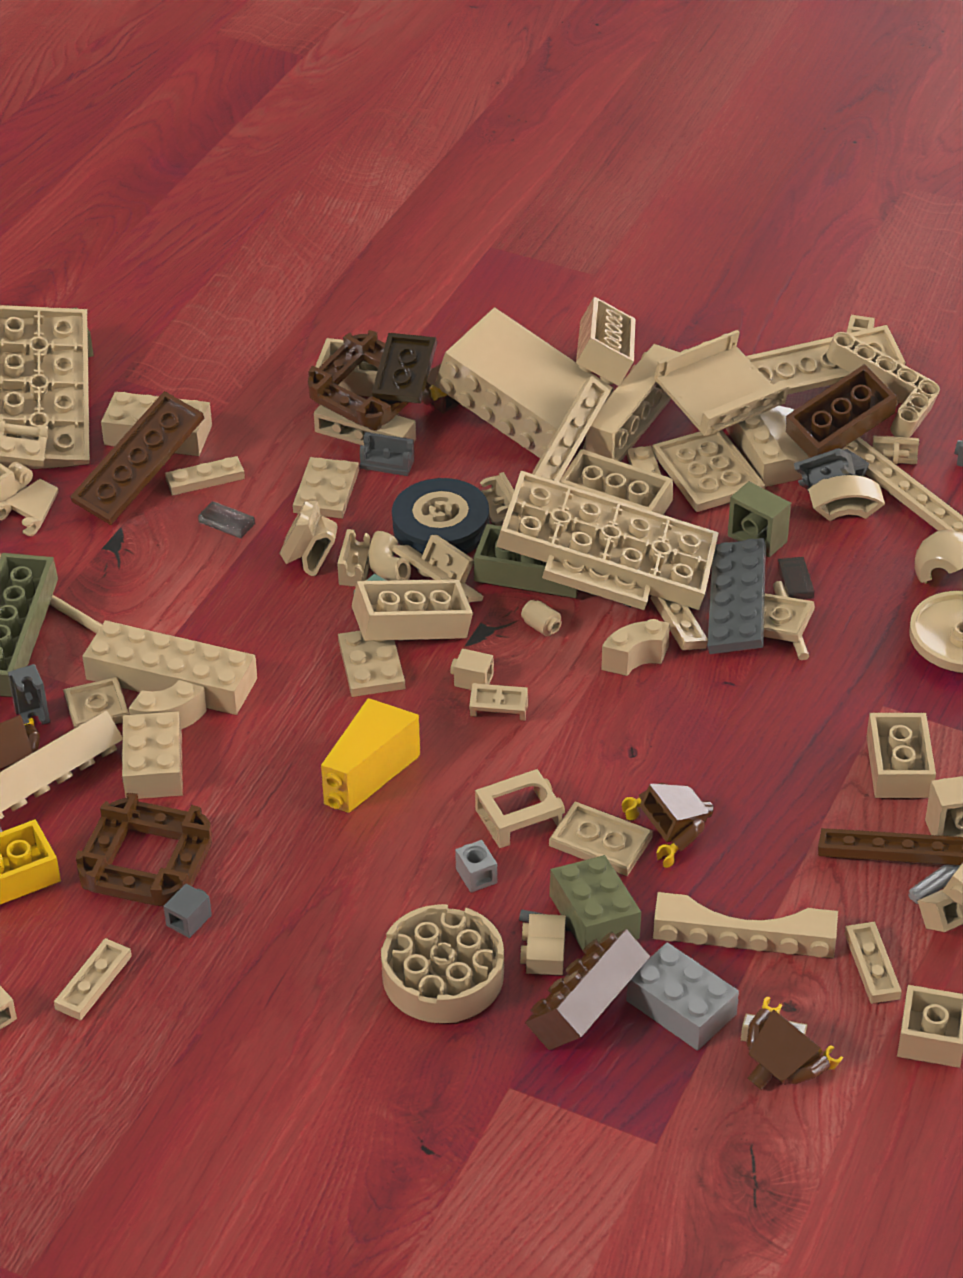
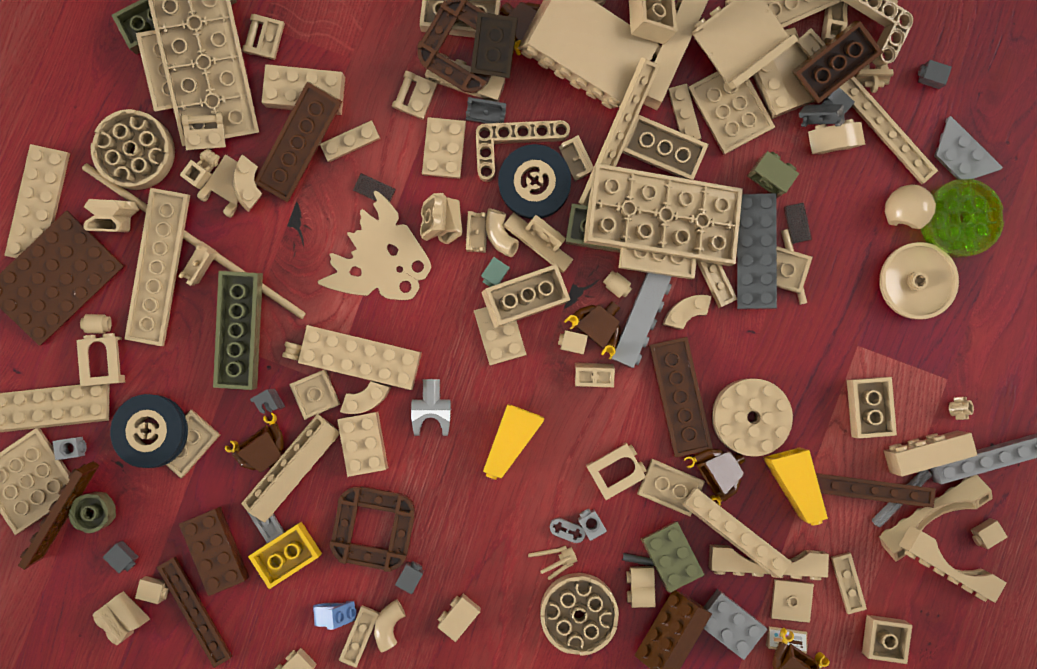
camera: 10 degrees left, 45 degrees up
none -> tan brick [233,155,262,212]
none -> tan plate [242,14,285,60]
none -> tan wheel [282,342,302,360]
none -> medium blue pin [313,601,356,629]
none -> tan piece [318,191,431,300]
none -> tan cylinder [374,599,406,652]
none -> tan plate [392,71,437,120]
none -> light grey connector [411,379,451,436]
none -> tan brick [438,594,481,642]
none -> tan beam [476,120,570,182]
none -> tan plant [528,546,578,580]
none -> light grey beam [550,518,585,543]
none -> reddish brown torso [564,301,621,359]
none -> light grey brick [611,273,675,368]
none -> reddish brown plate [649,337,713,458]
none -> tan brick [682,488,792,578]
none -> tan brick [712,378,793,456]
none -> yellow slope [763,447,828,526]
none -> tan plate [770,579,814,623]

